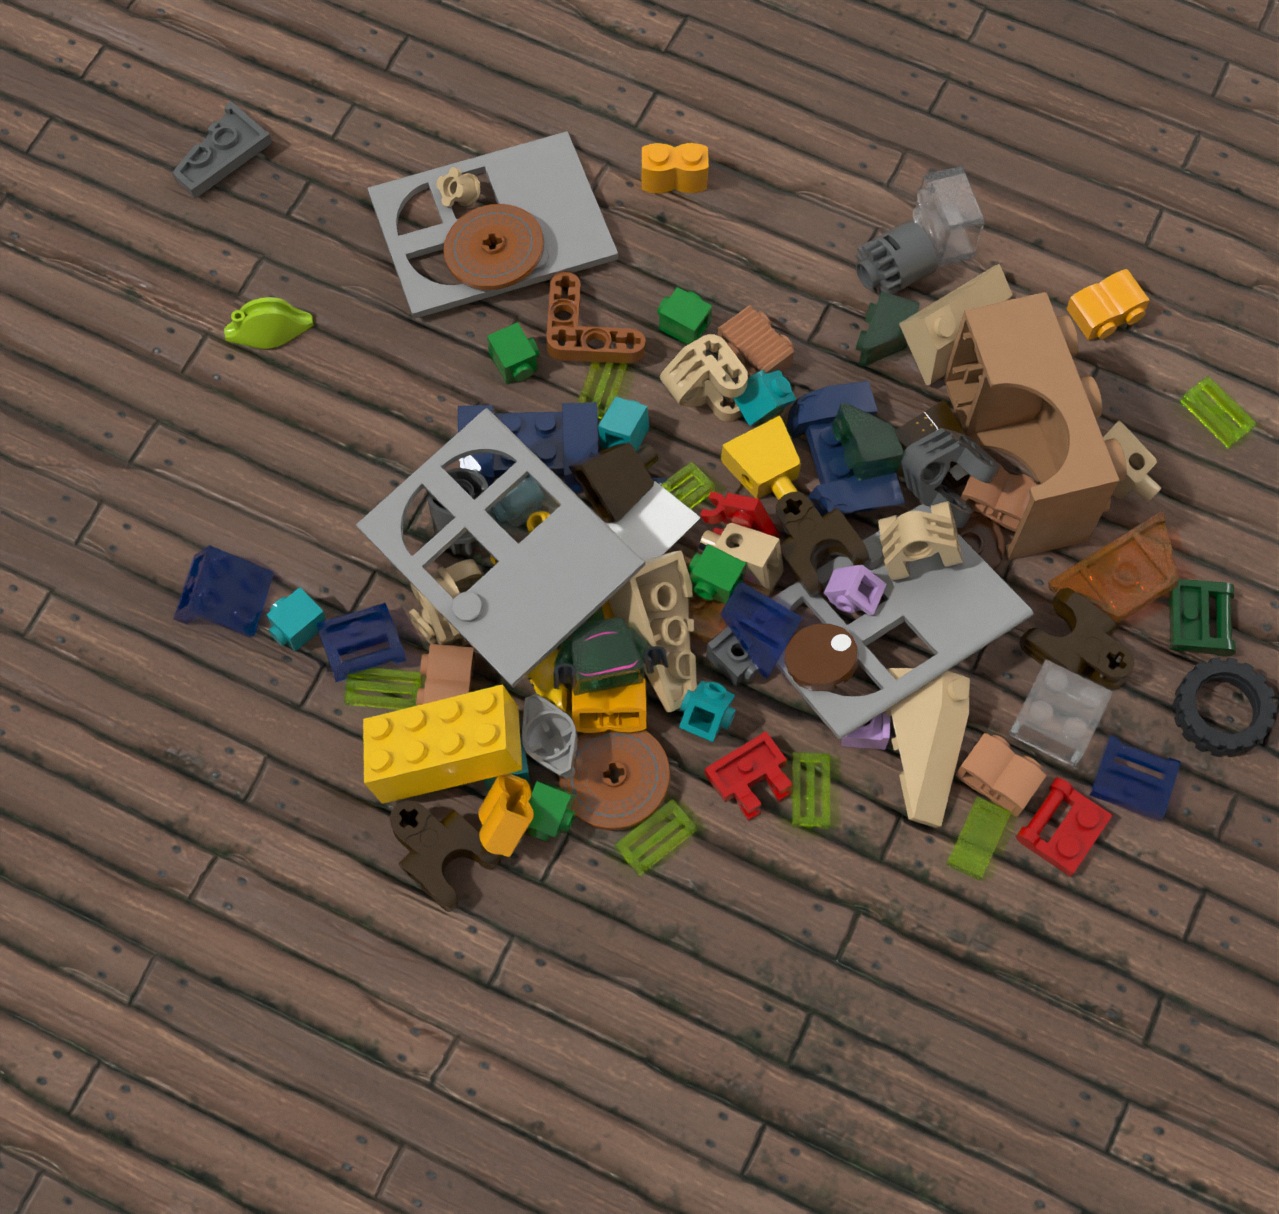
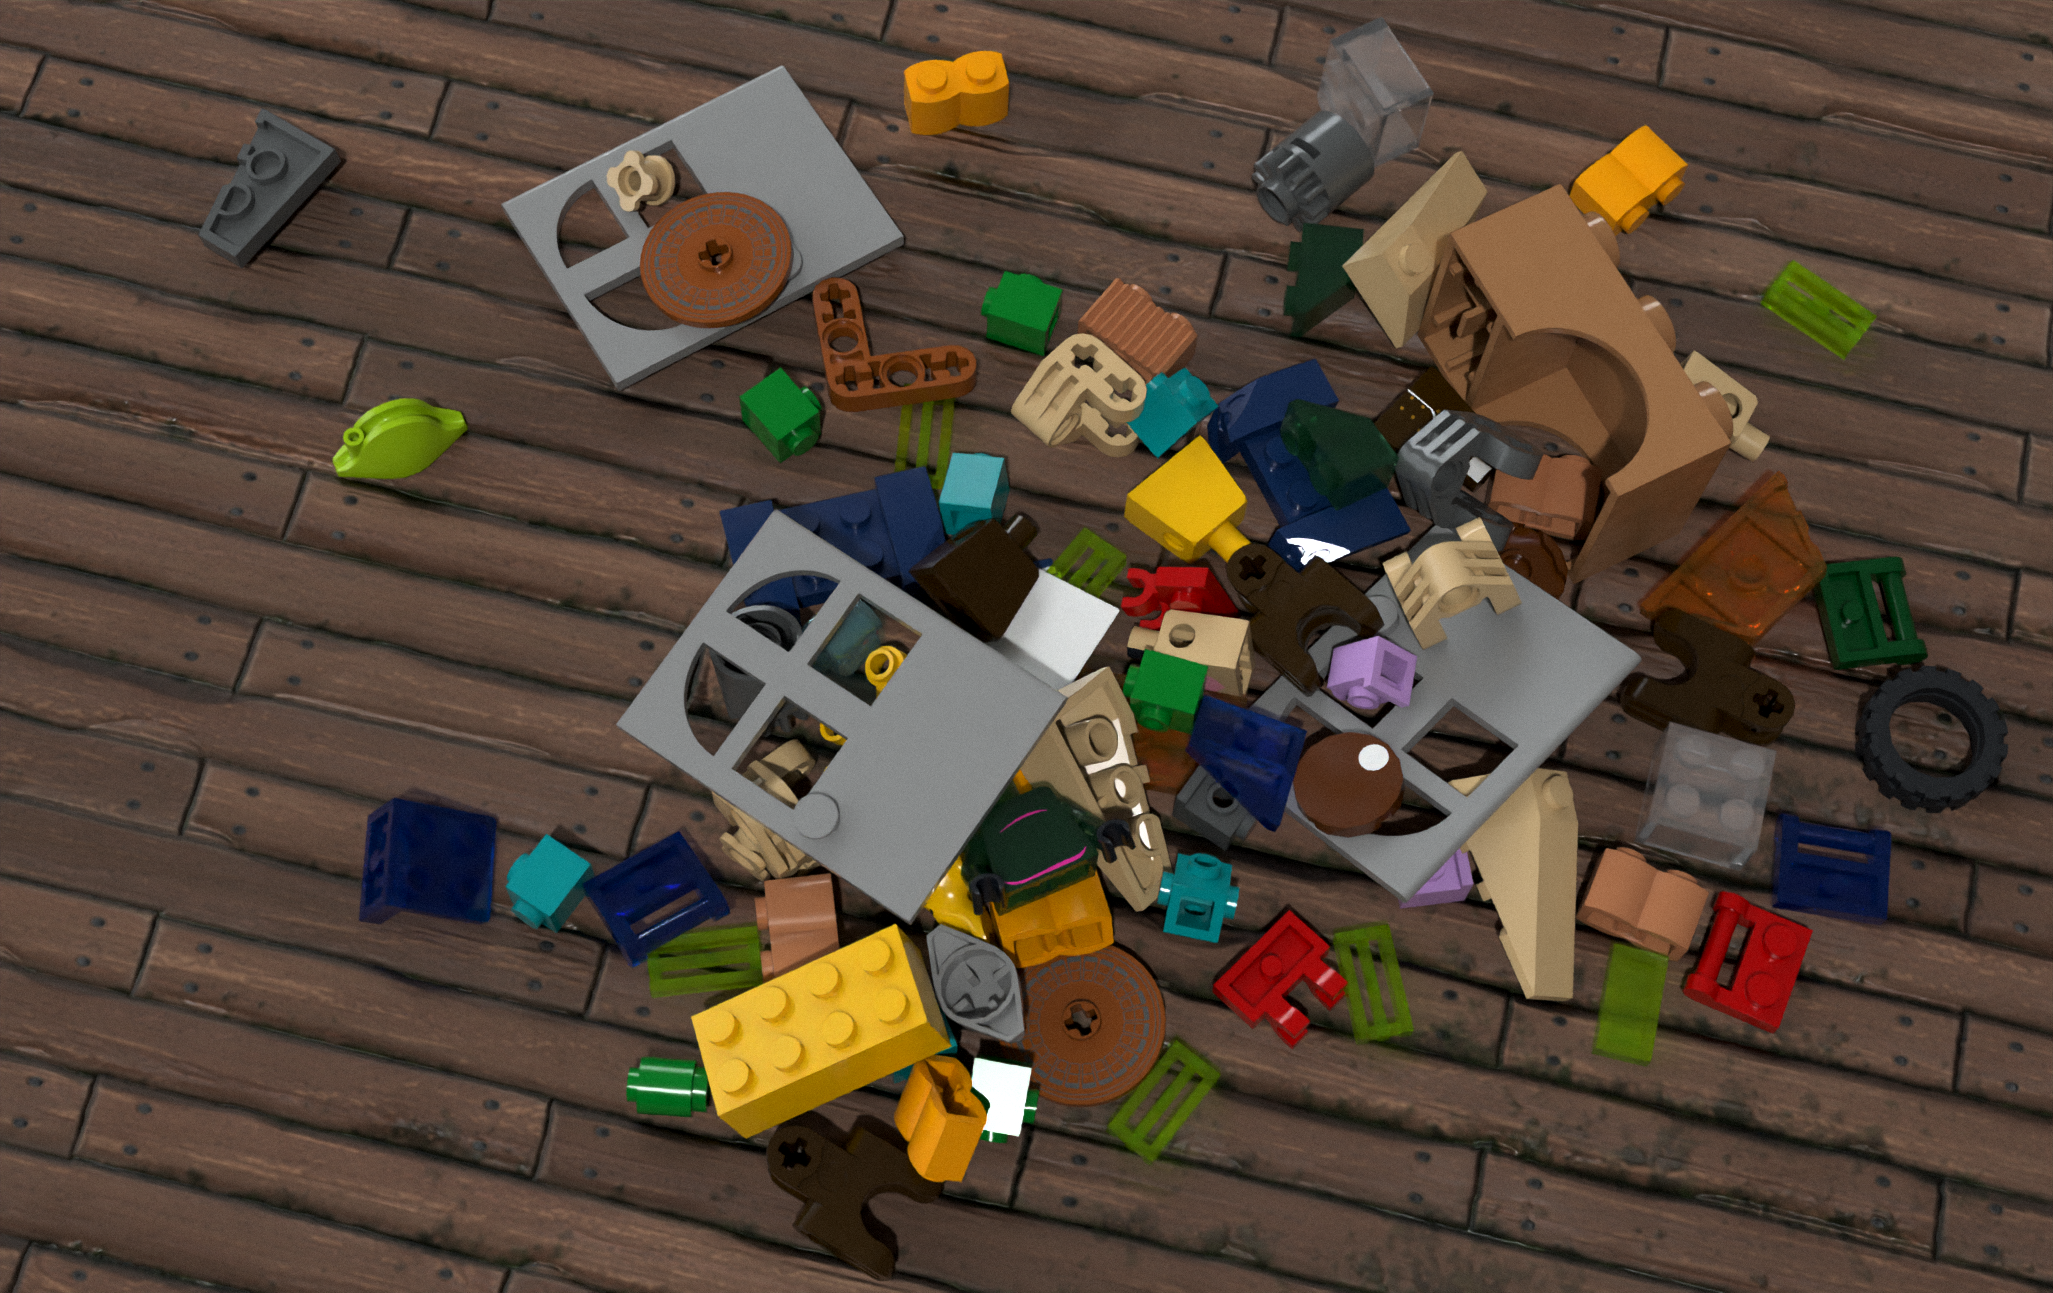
camera: 15 degrees left, 0 degrees up
none -> green brick [626,1056,711,1118]

